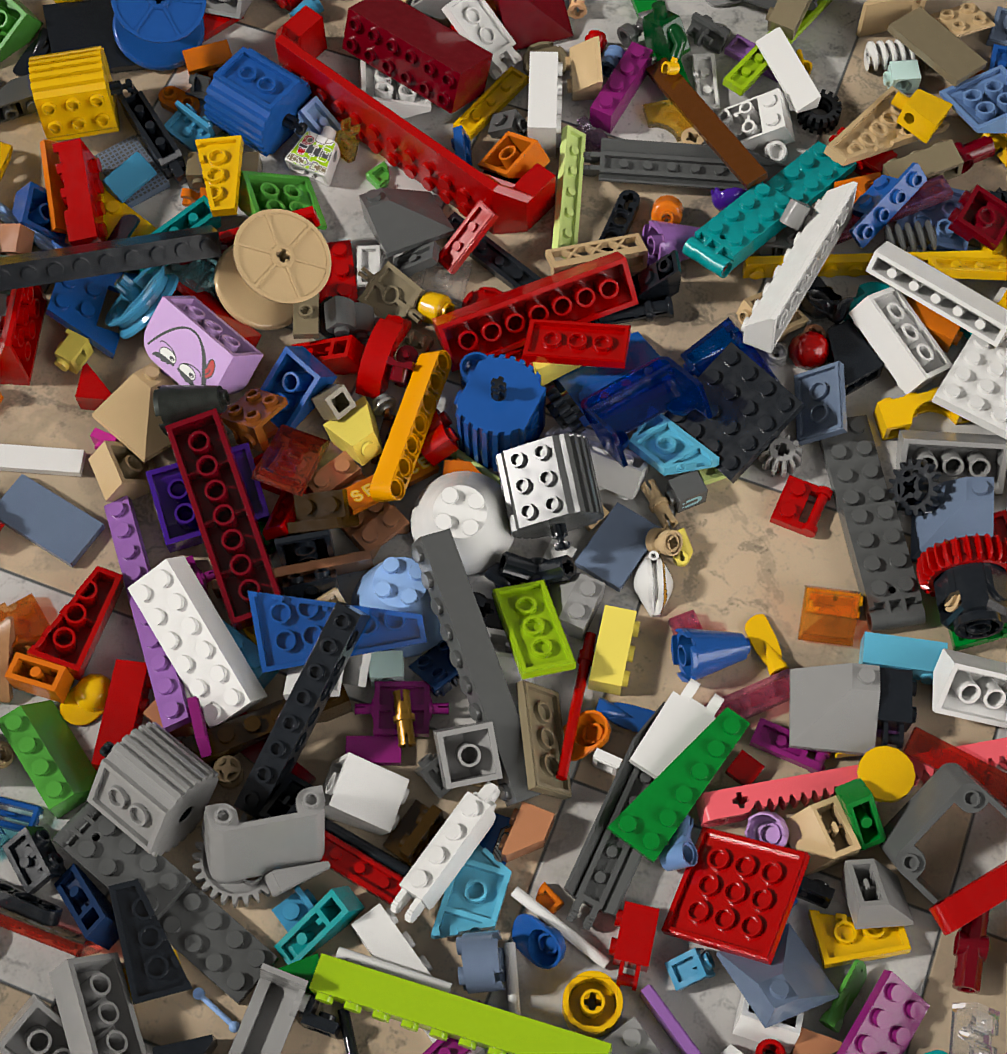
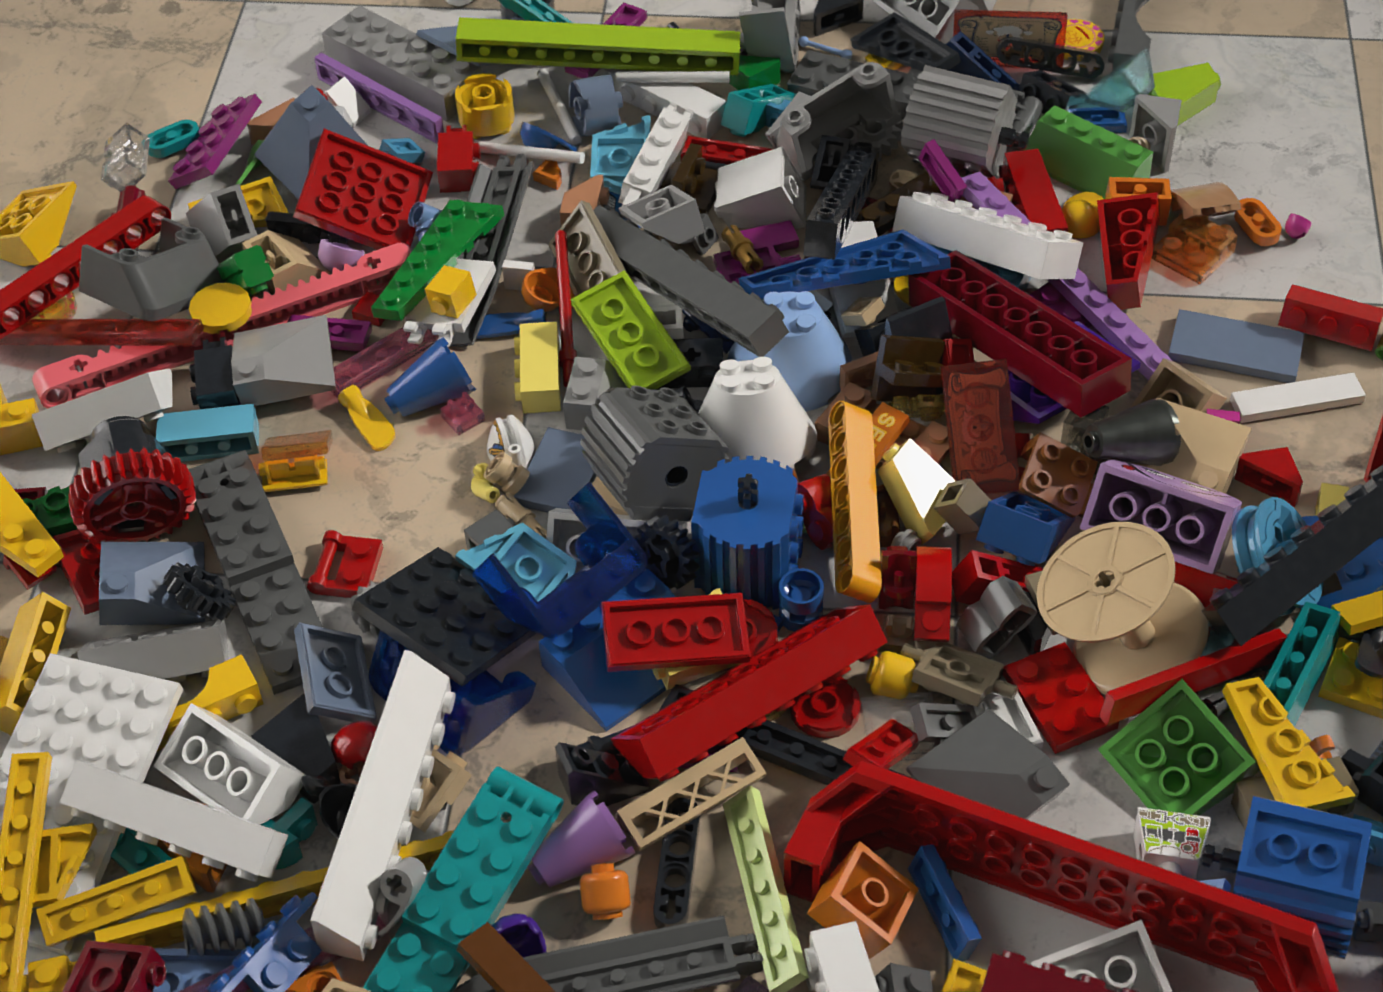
camera: 165 degrees right, 15 degrees down
none -> yellow brick [425,265,477,319]

